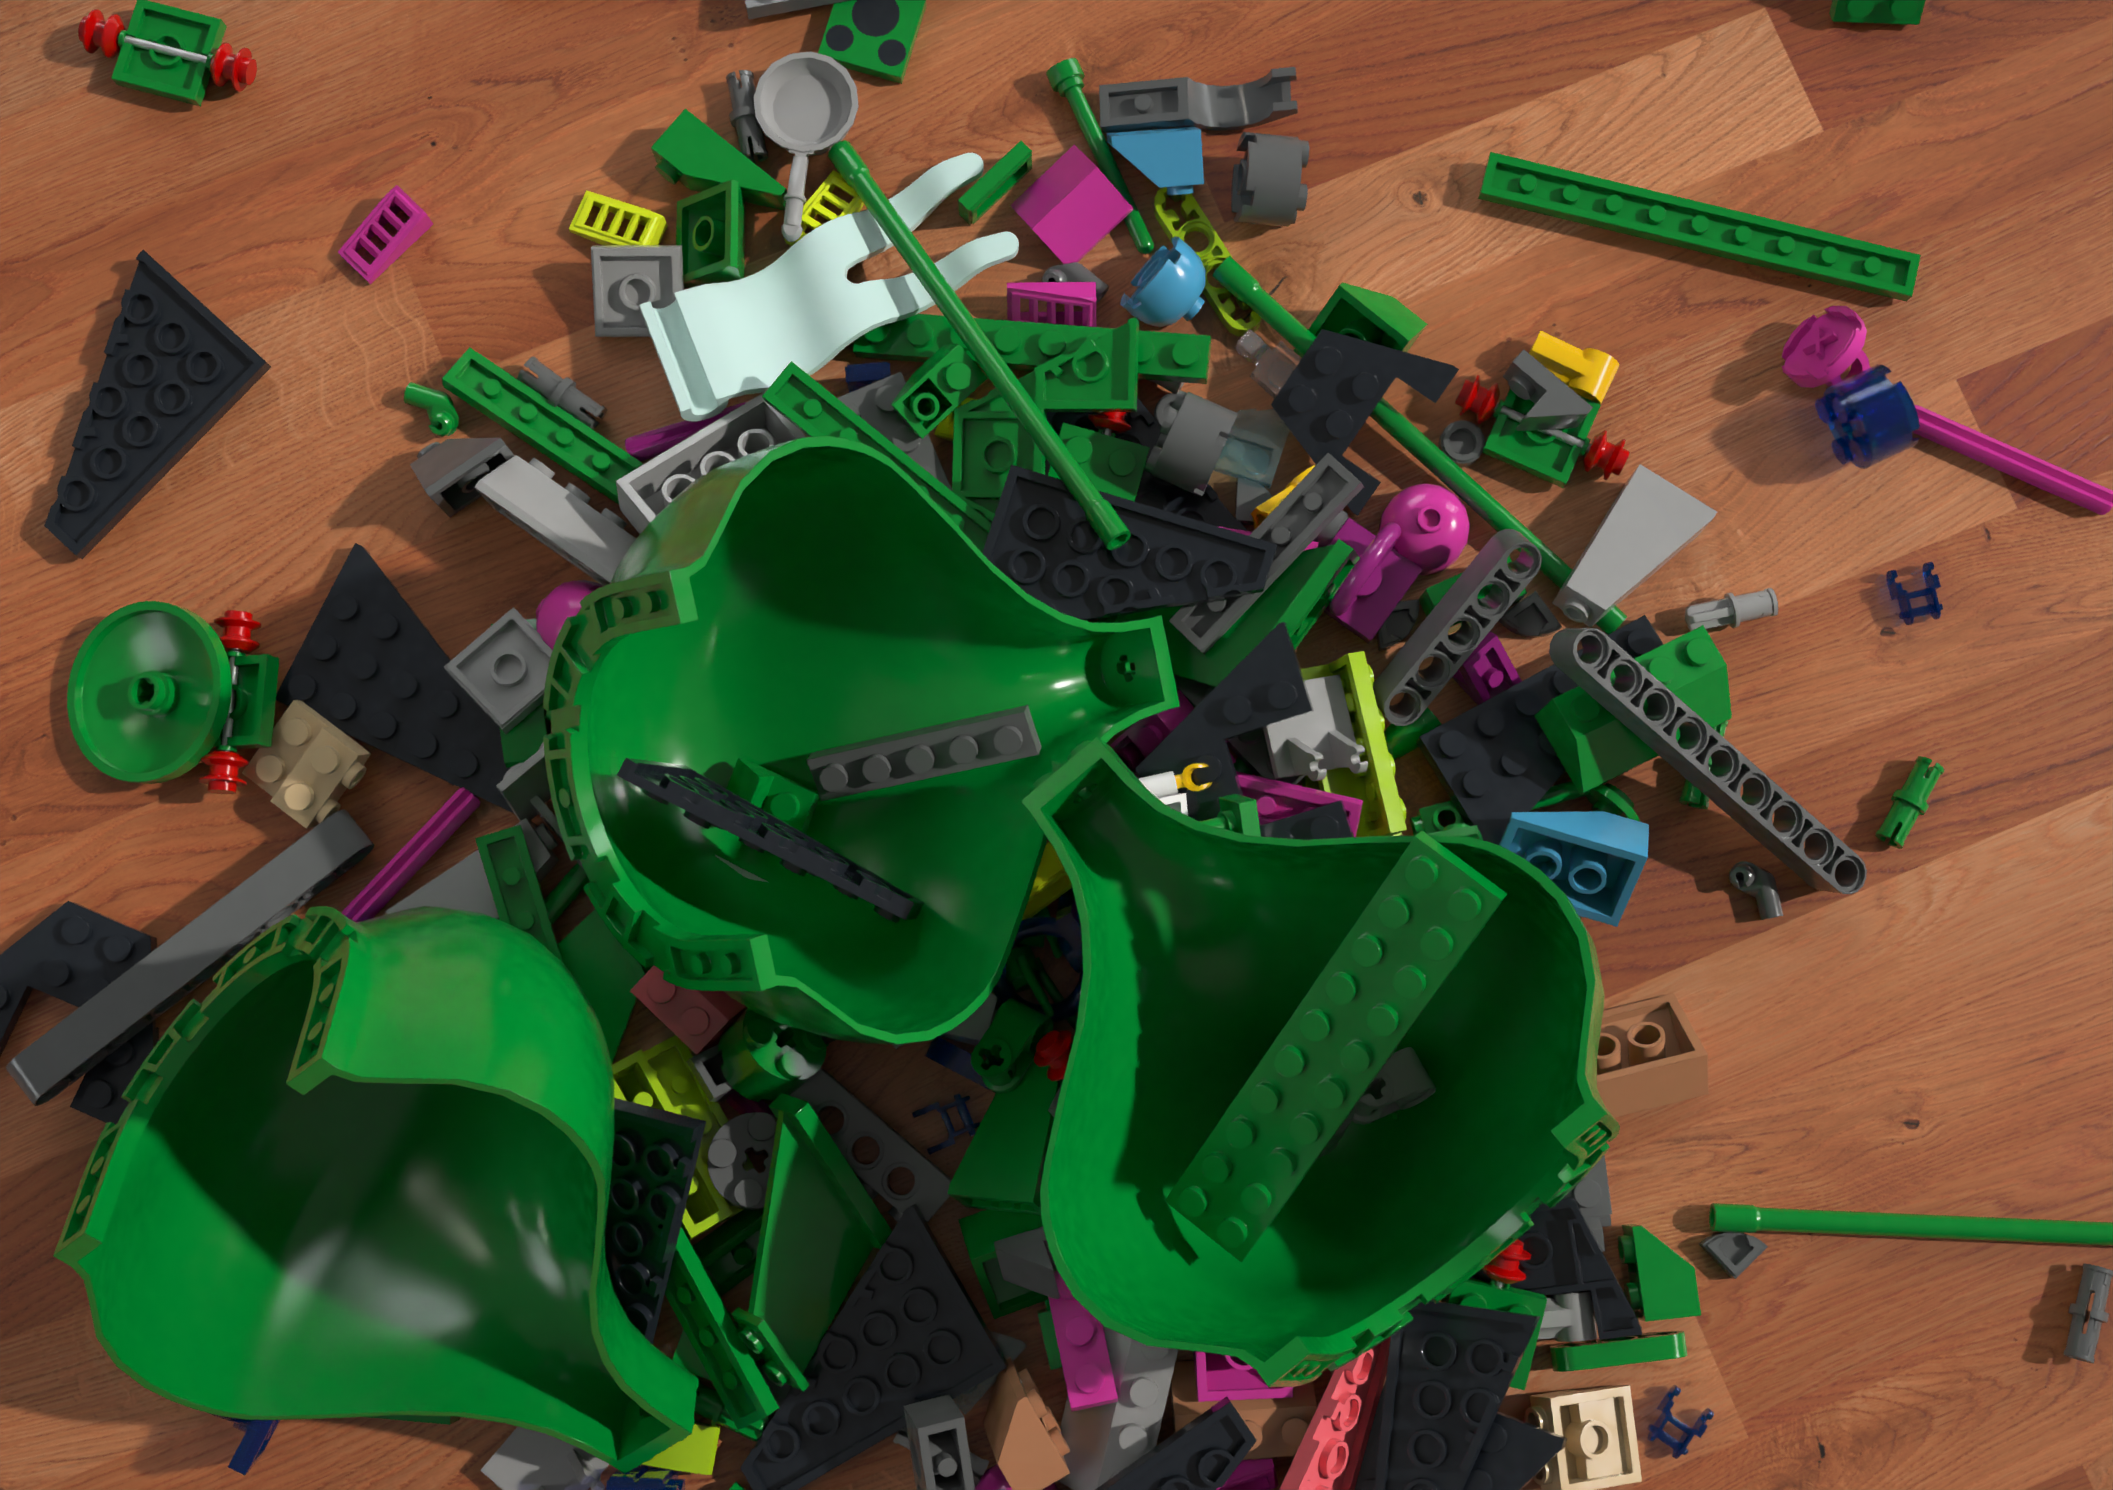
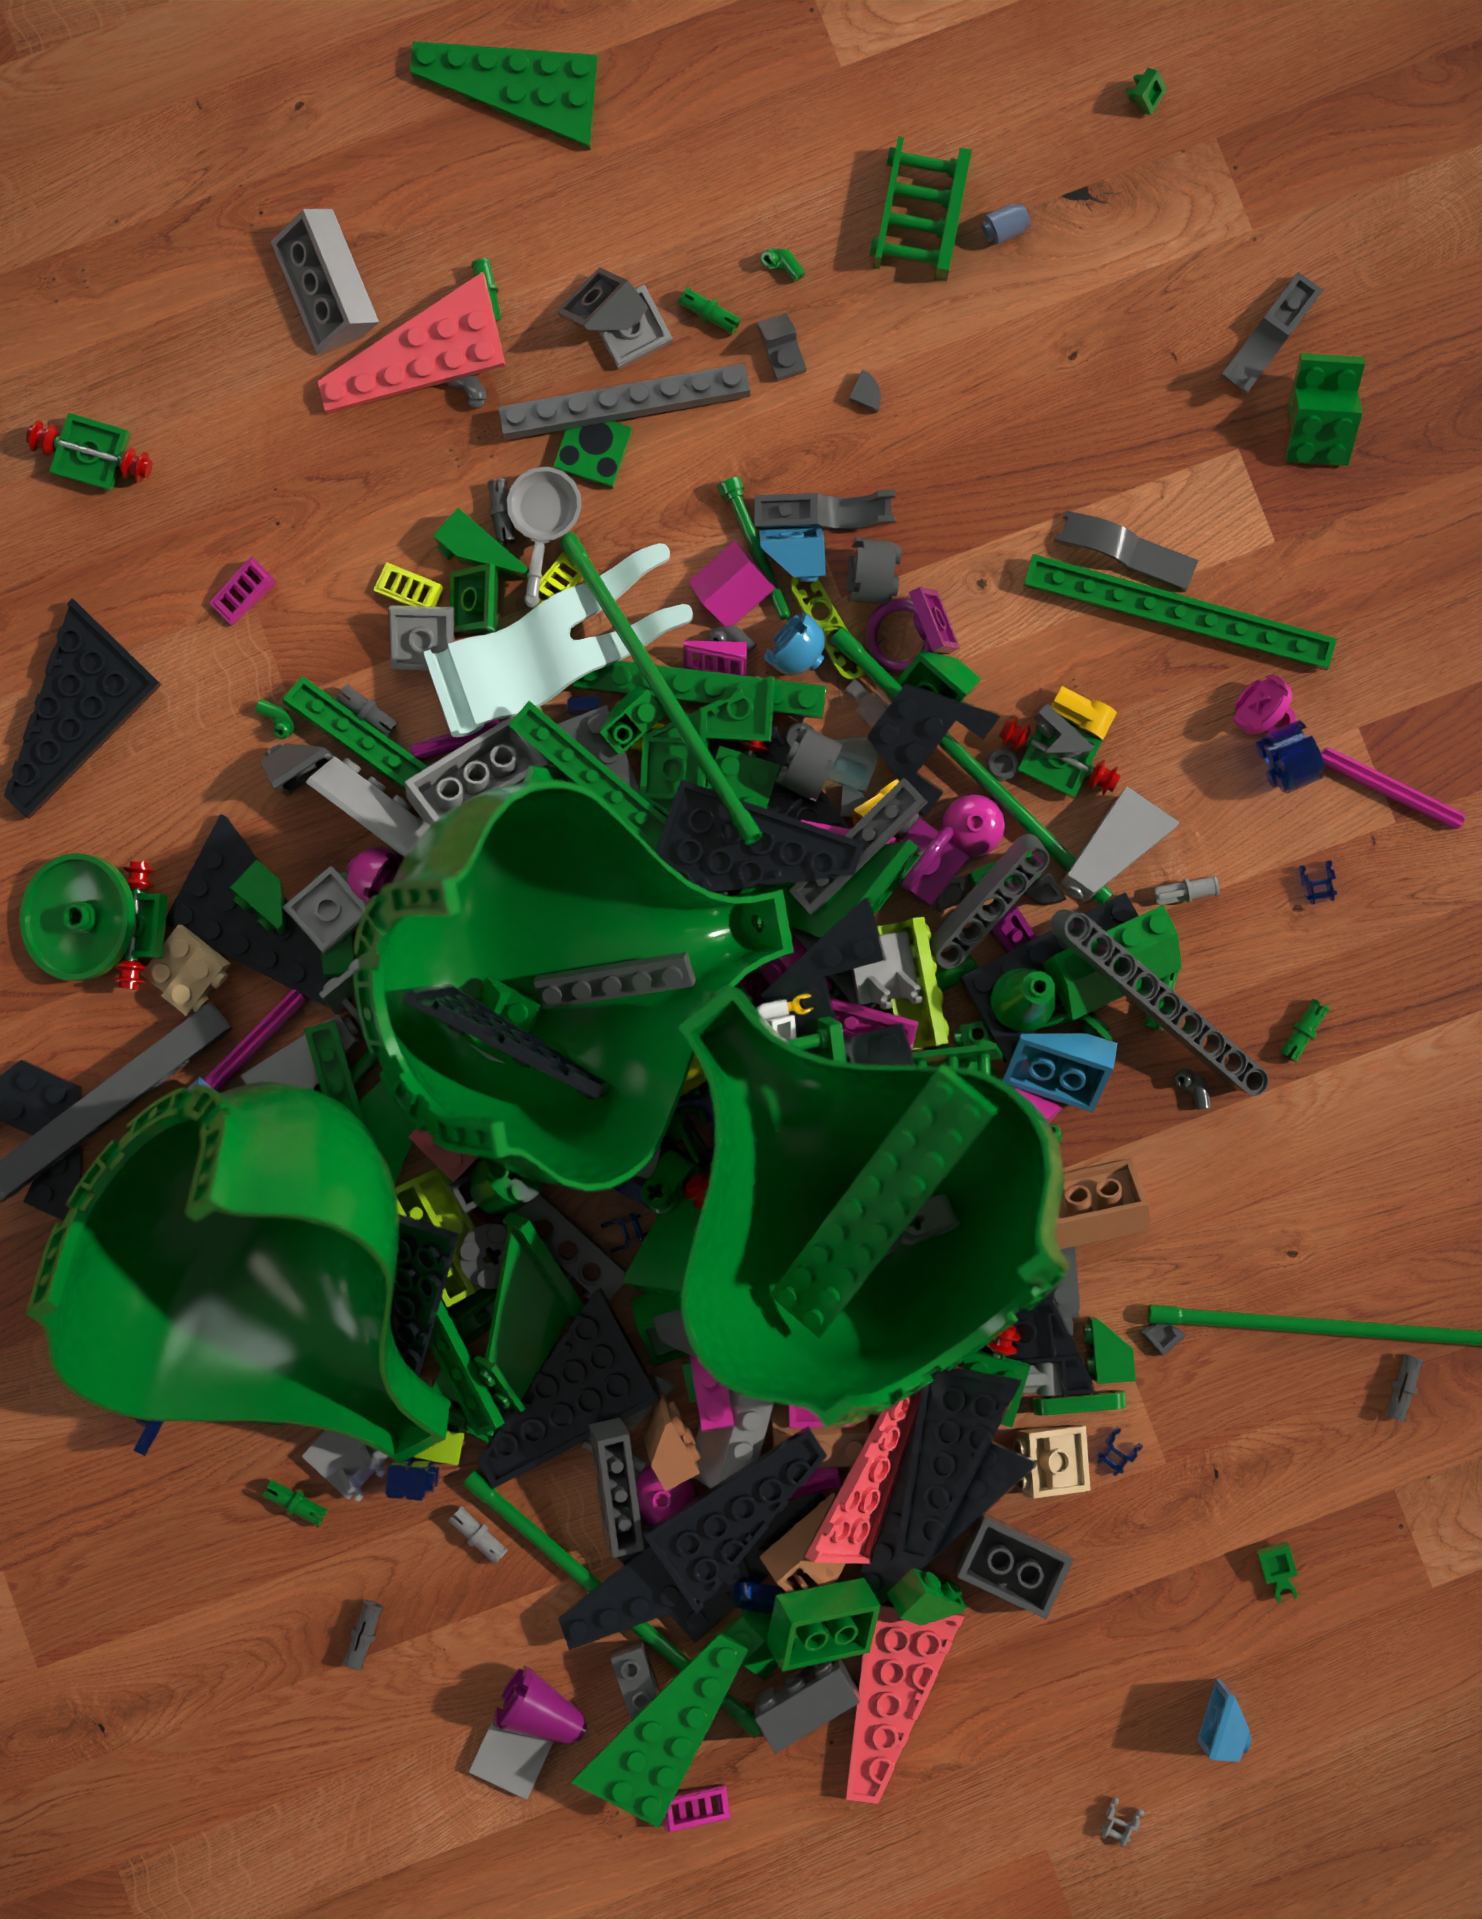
camera: 10 degrees right, 5 degrees up
green tile [958,141,1032,225] -> none
none -> green slope [230,859,286,935]
none -> magenta tile [865,587,960,674]
none -> green cone [991,968,1055,1032]
none -> dark grey piece [1054,511,1198,592]

